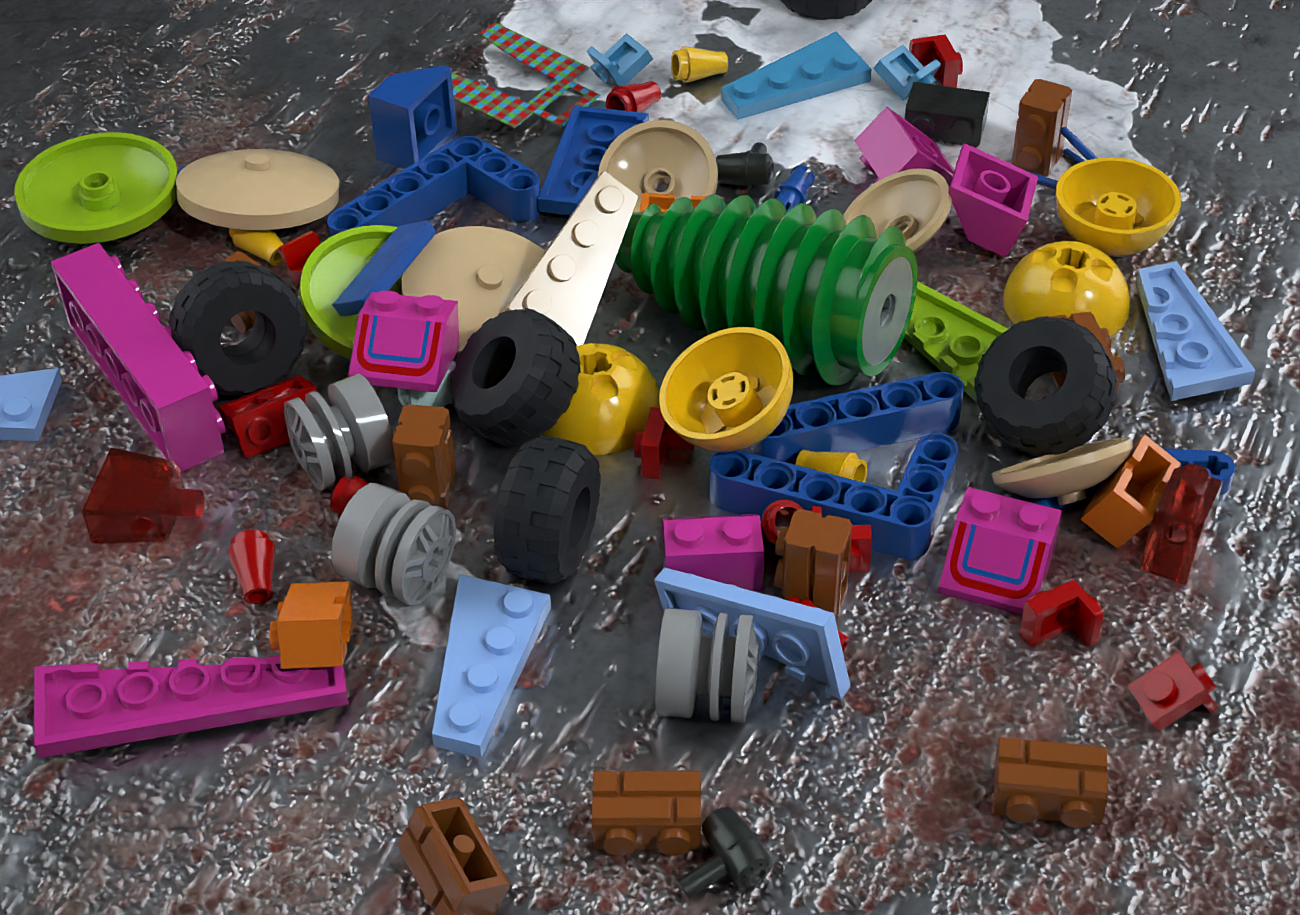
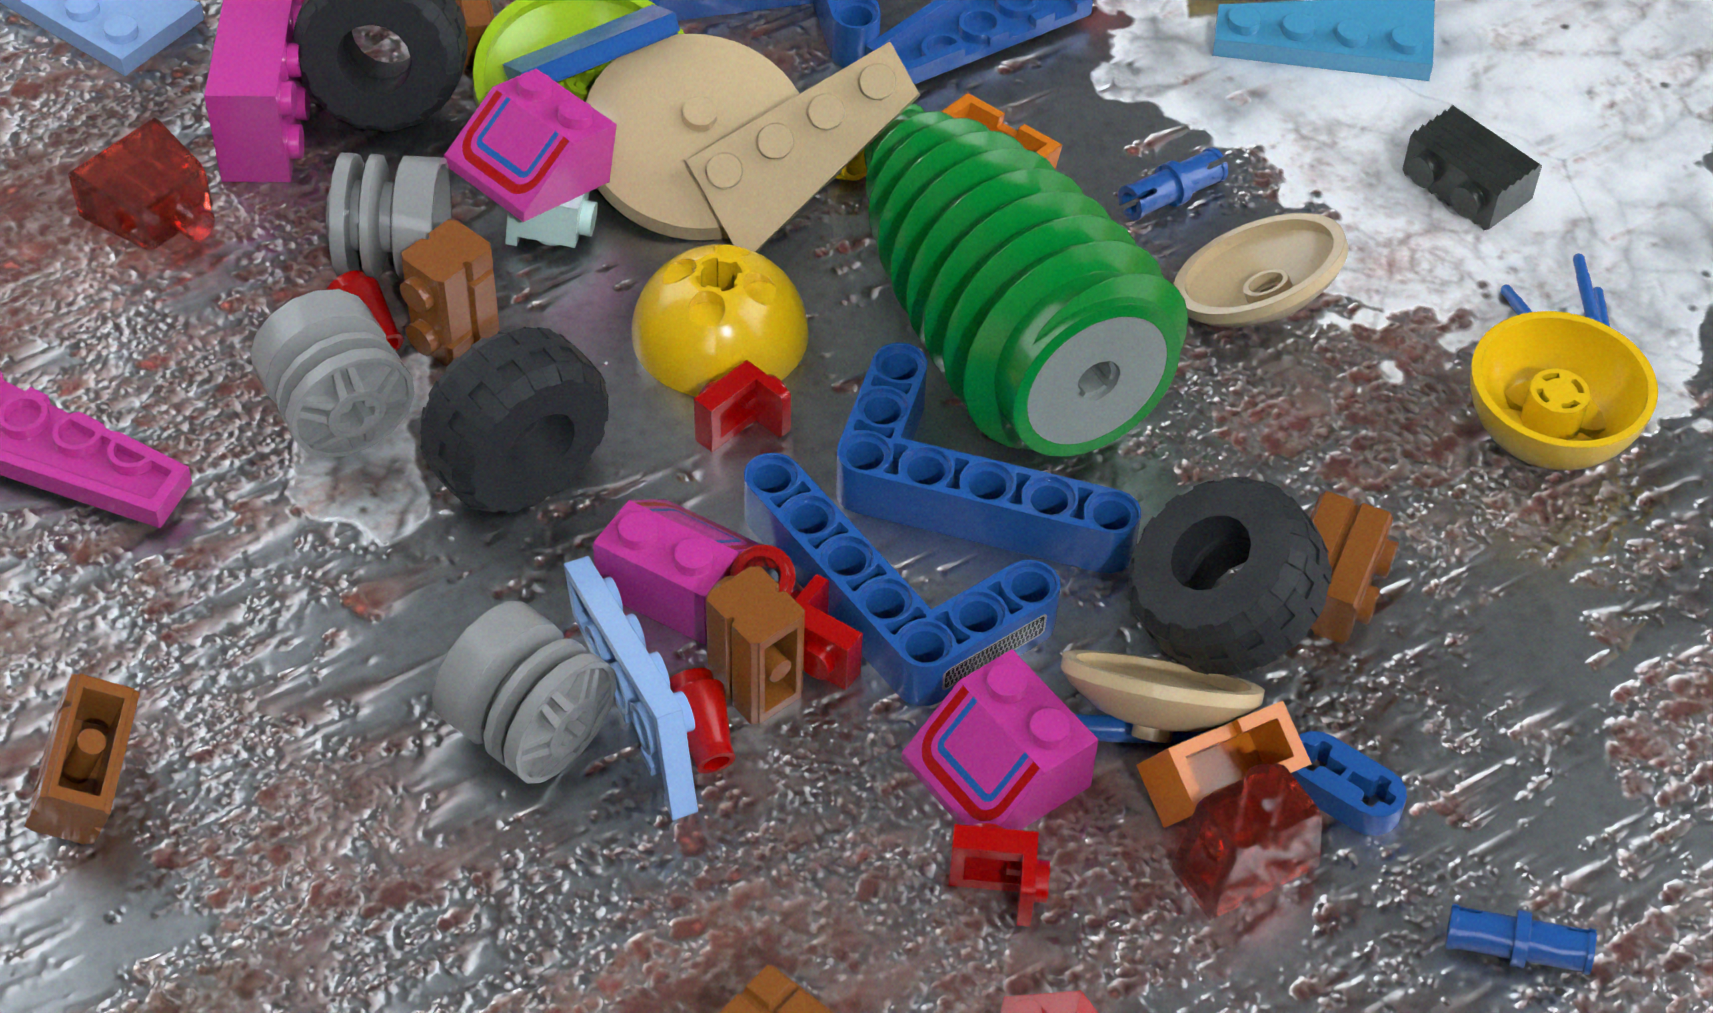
camera: 30 degrees right, 5 degrees up
red bracket [218,375,317,458] -> none
red cone [227,530,275,604] -> none
orange brick [270,581,354,669] -> none
light blue wing [432,574,551,758] -> none
black tyre [450,308,581,446] -> none
dark orange brick [592,771,701,856] -> none
tan dish [598,120,718,213] -> none
yellow piece [659,327,793,452] -> none
pearl dark grey piece [677,807,773,899] -> none
pearl dark grey piece [716,142,774,188] -> none
yellow cone [795,450,867,483] -> none
dark pink slope [854,107,955,187] -> none
dark azure bracket [873,45,941,101] -> none
lime wing [904,281,1008,402] -> none
red bracket [909,34,963,88] -> none
dark pink slope [948,143,1038,257] -> none
yellow piece [1003,241,1130,337] -> none
dark orange brick [1011,79,1072,177] -> none
light blue wing [1136,261,1255,401] -> none

